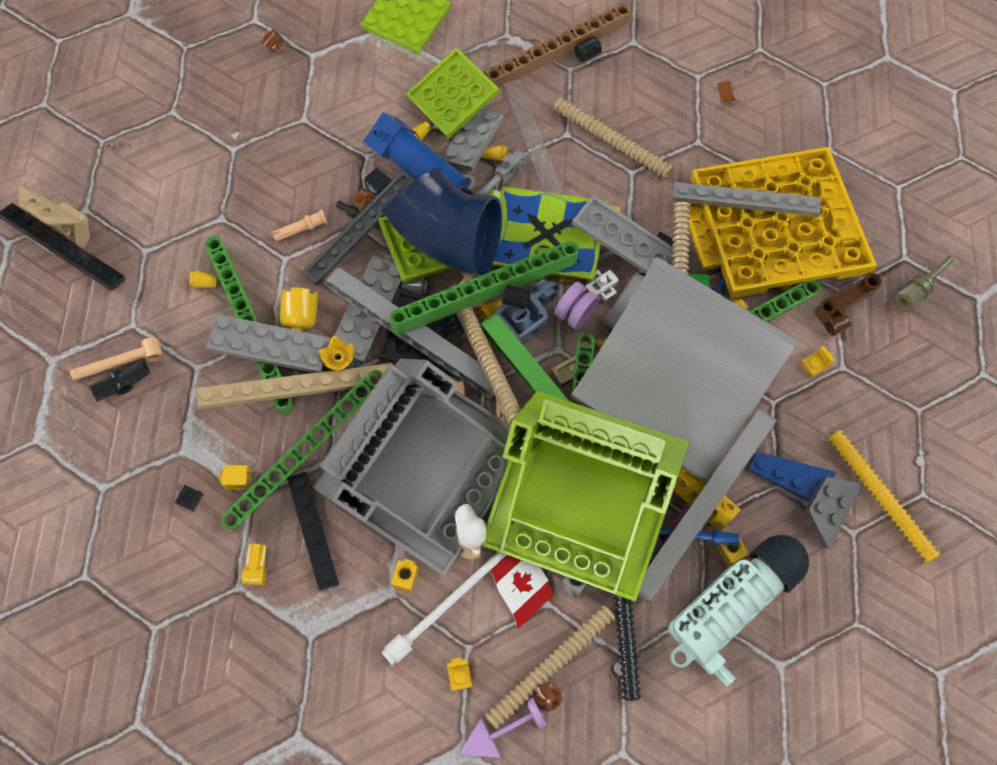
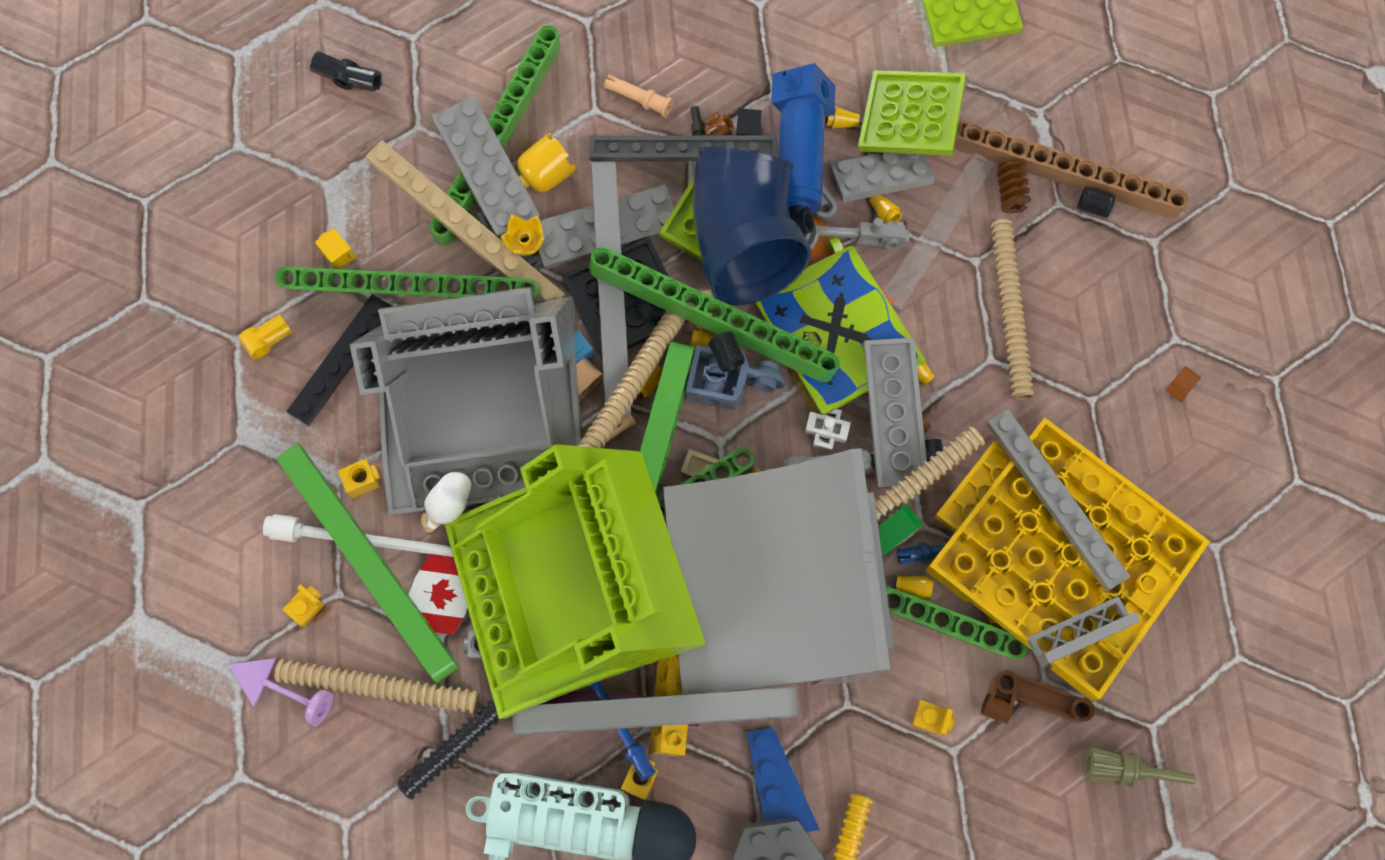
camera: 50 degrees right, 5 degrees up
light nougat piece [70,337,163,381] -> none
black tile [175,485,204,512] -> none
yellow cone [189,270,218,288] -> none
dark grey cone [402,279,431,296] -> none
dark orange gear [534,682,563,712] -> none
lavender wheel [554,281,600,330] -> none
none -> bright green beam [277,443,459,684]
none -> reddish brown piece [997,161,1031,214]
none -> light grey fence [1026,596,1141,668]

